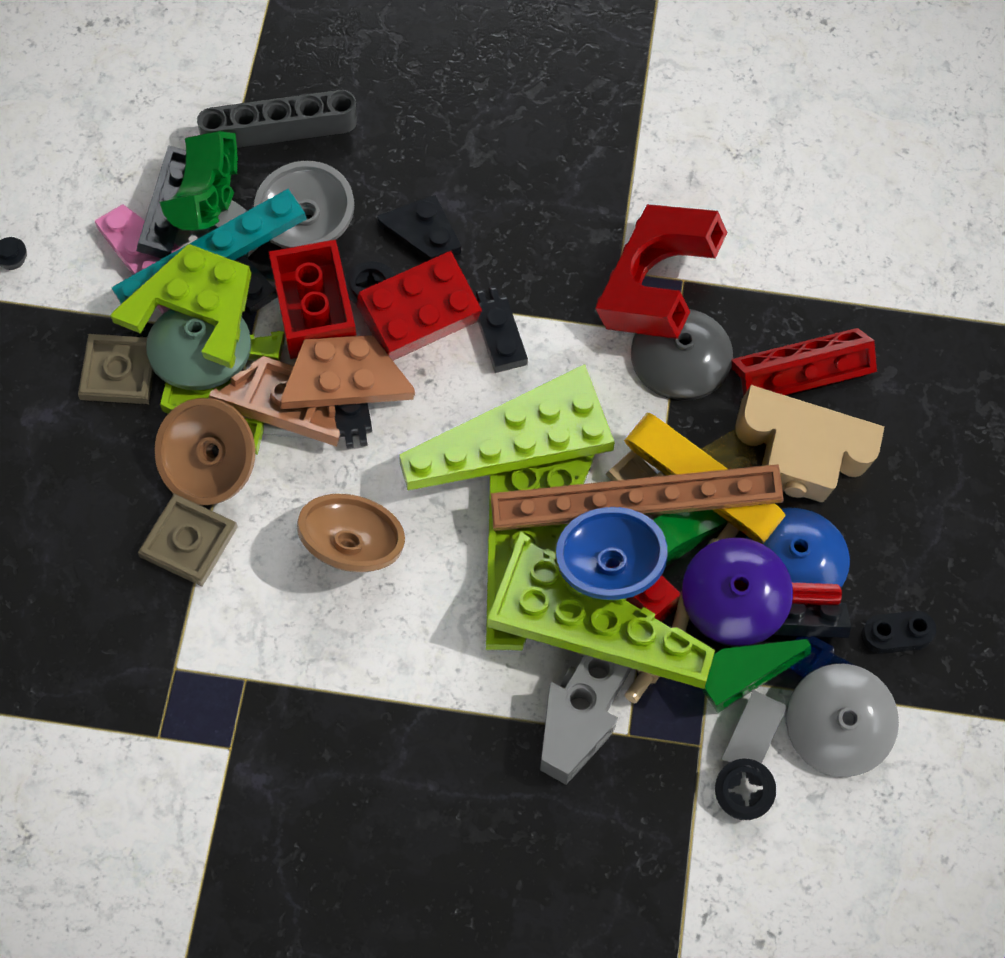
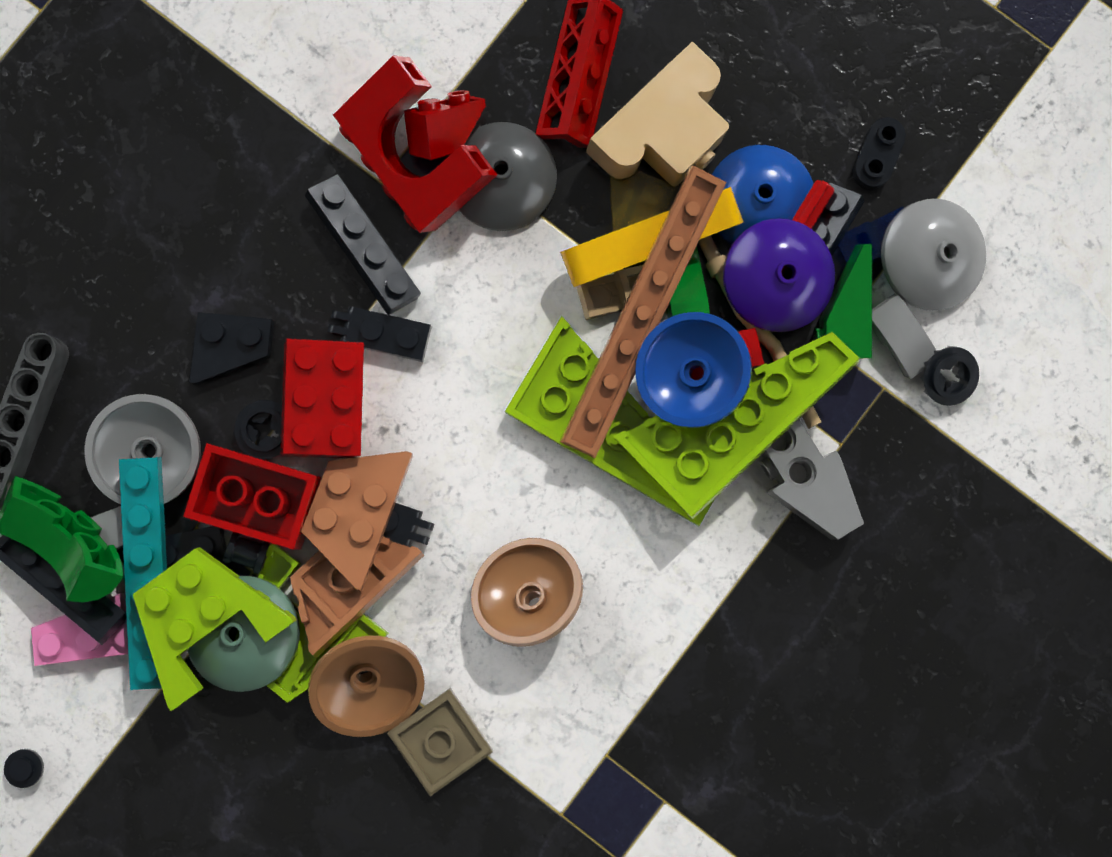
camera: 60 degrees left, 20 degrees up
dark tan tile [78,334,154,404] -> none
lime wing [399,364,615,491] -> none
none -> black bush [222,532,270,575]
none -> black plate [305,174,421,315]
none -> red slope [404,90,486,160]

